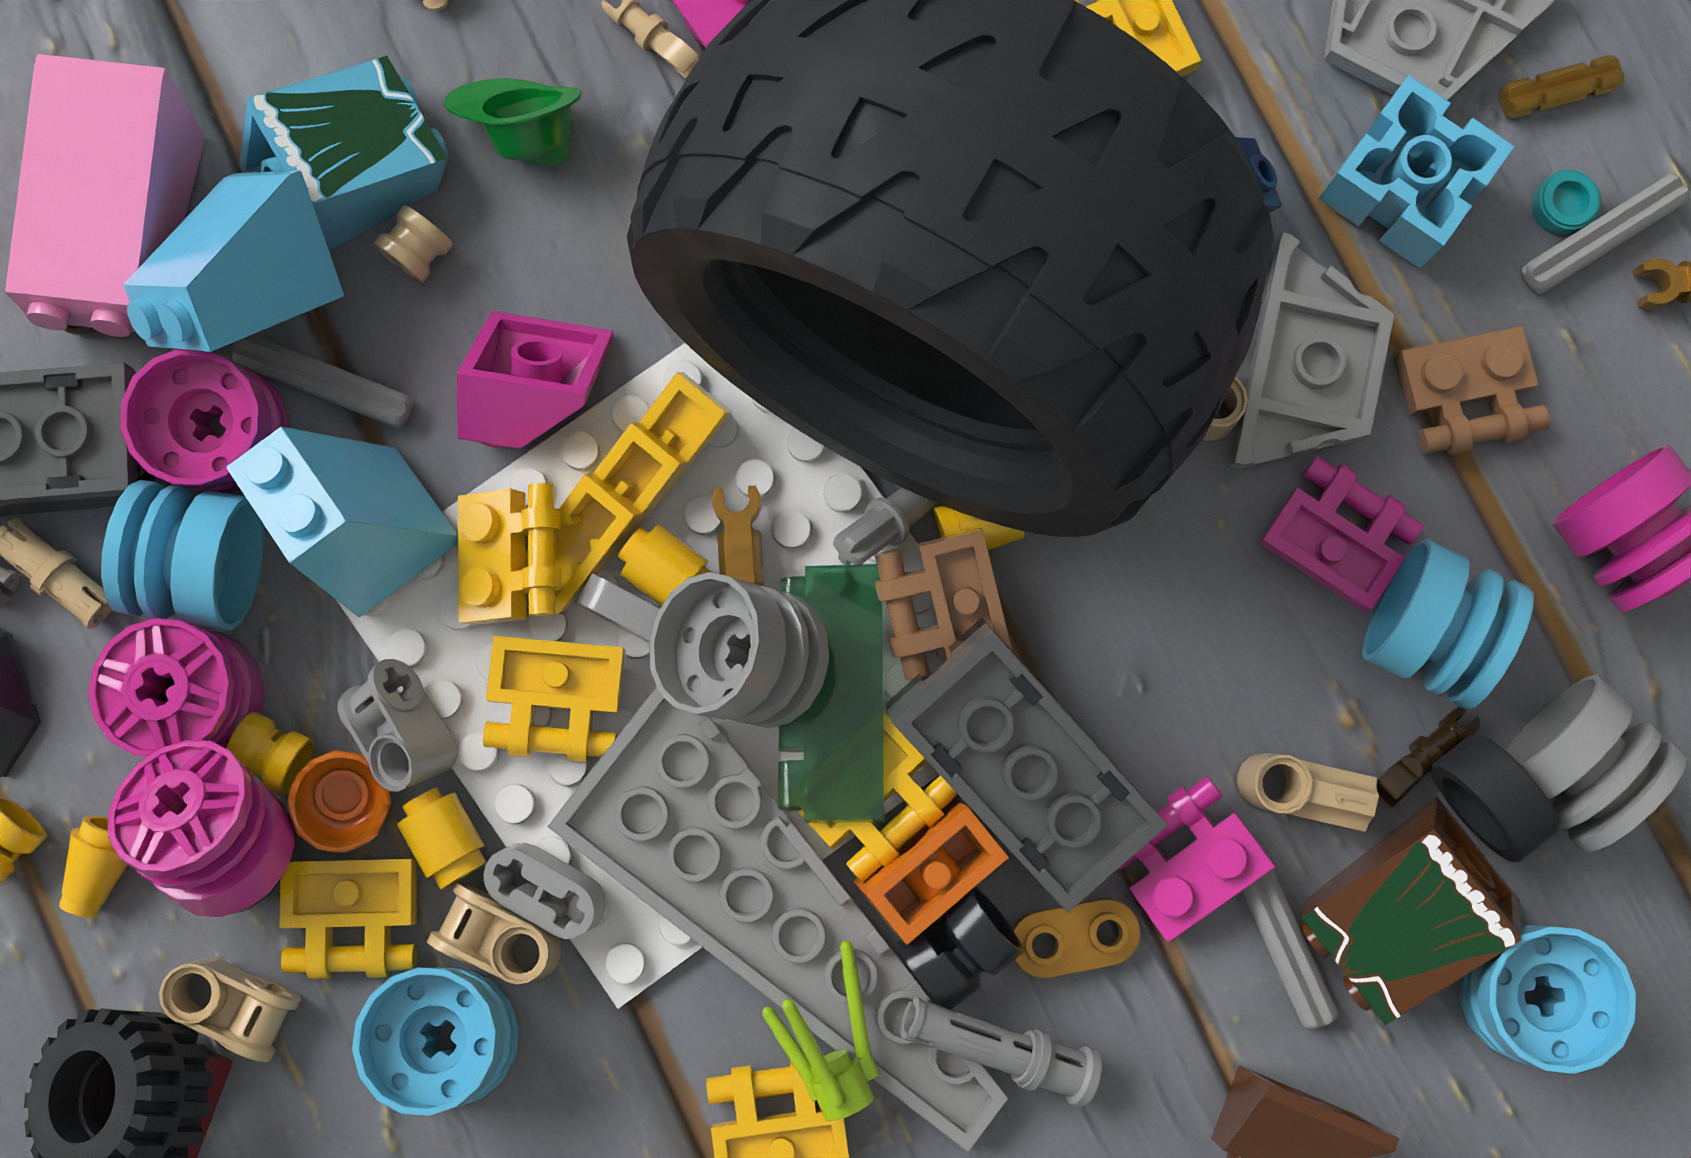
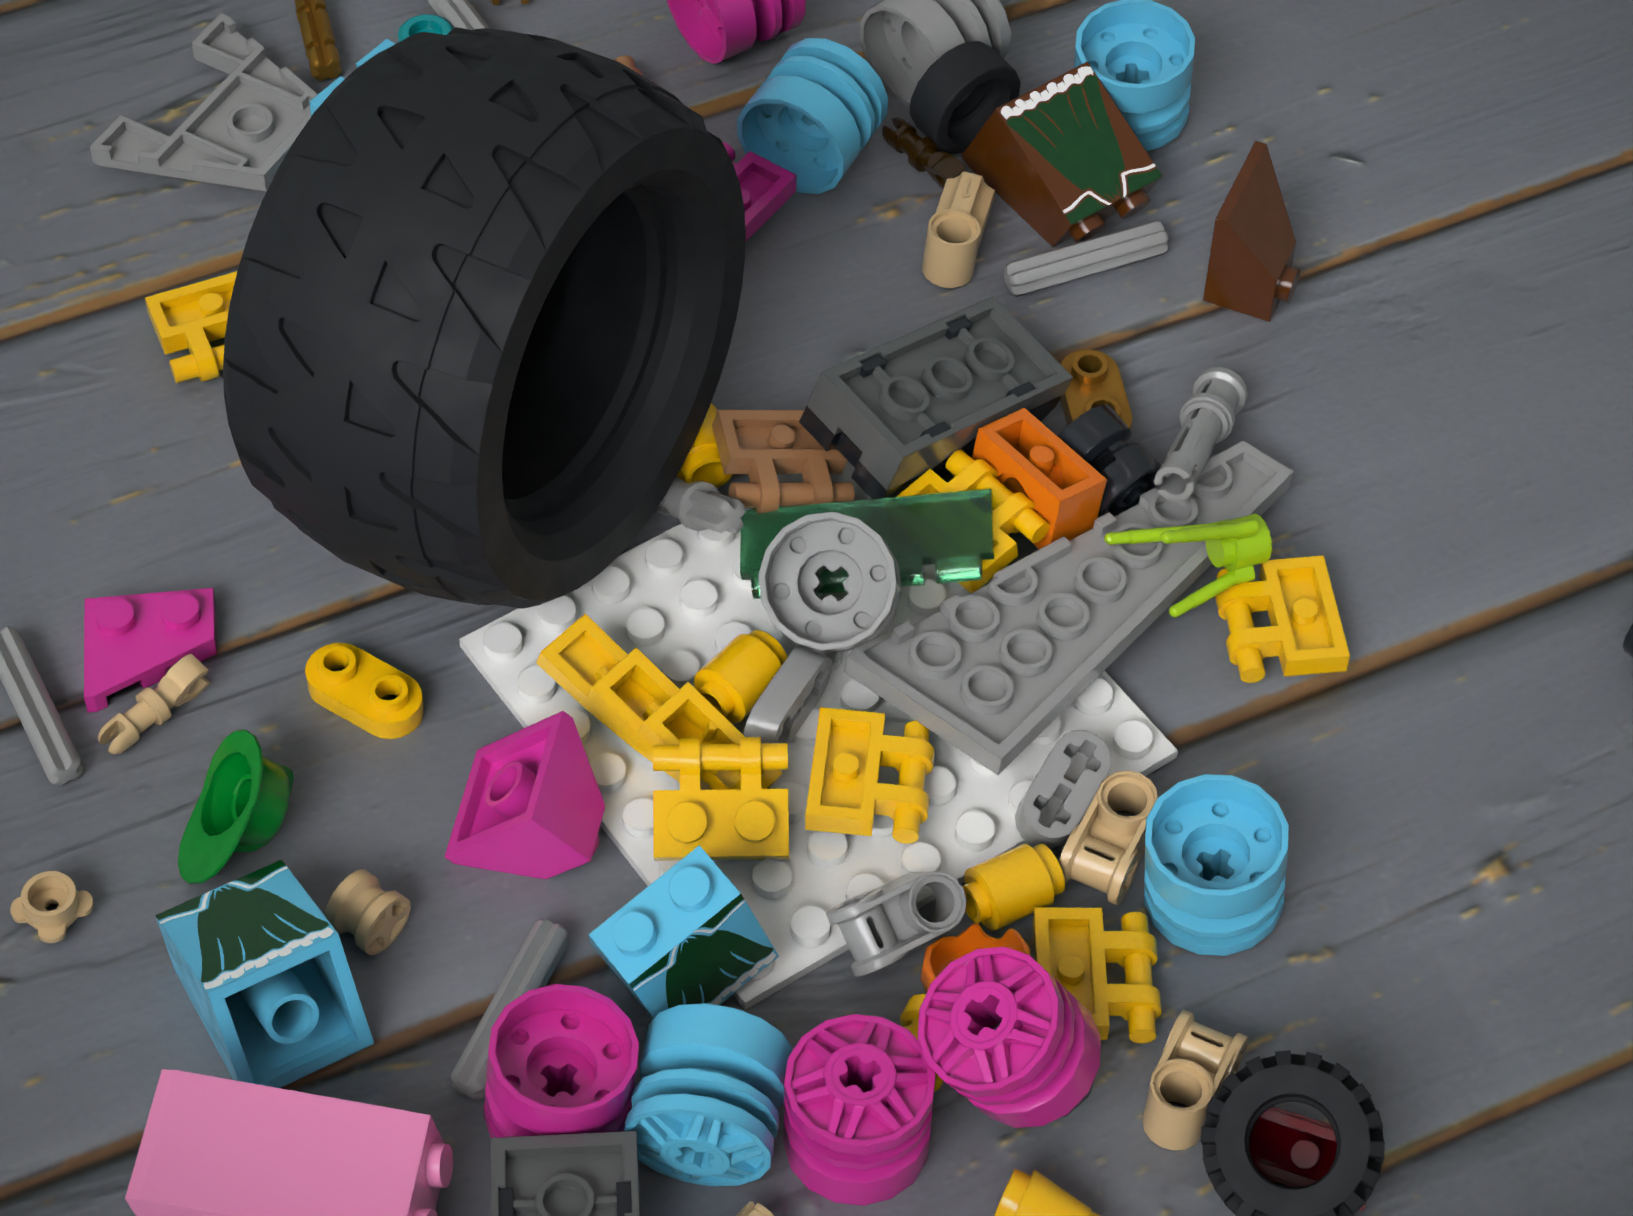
camera: 90 degrees left, 30 degrees down
medium azure slope [123,170,344,352] -> none
pearl gold bar [712,485,764,587] -> none
dark pink plate [1116,775,1277,943] -> none

